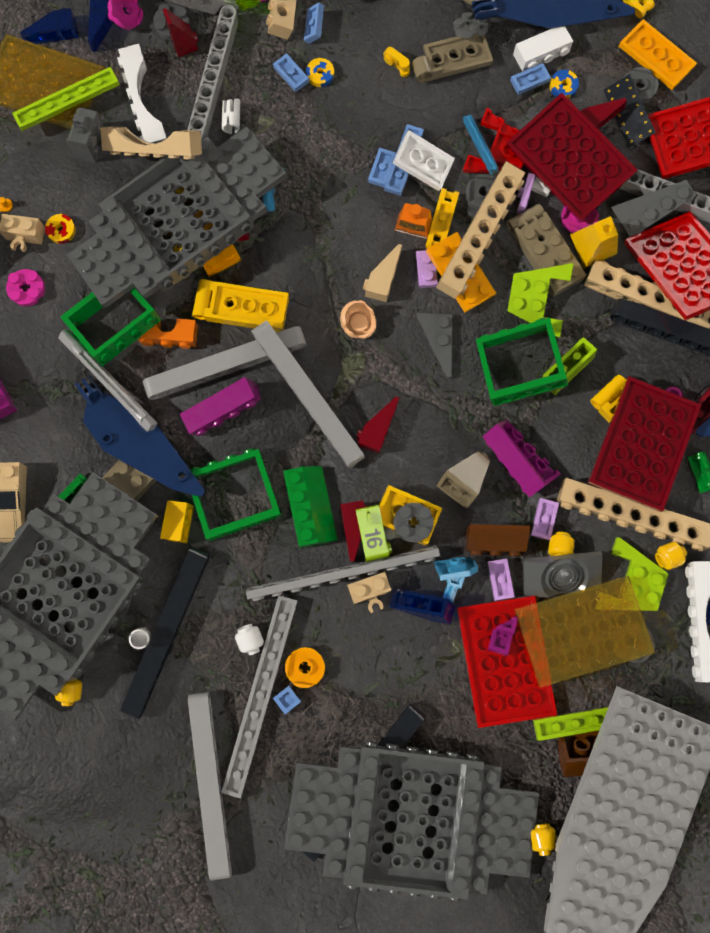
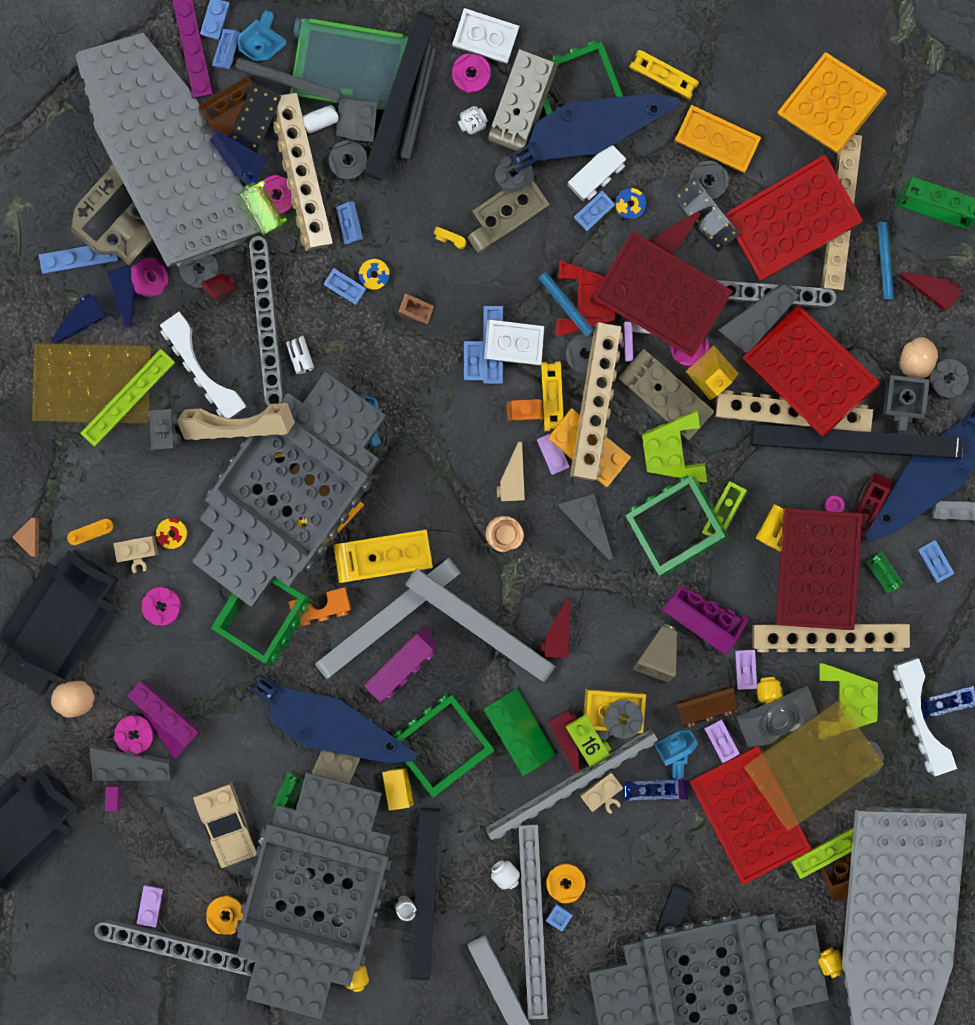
camera: 15 degrees left, 10 degrees up
light grey piece [58,329,158,432] -> none
magenta slope [488,617,518,656] -> none
yellow head [655,542,687,570] -> none
none -> nougat slope [399,294,434,324]

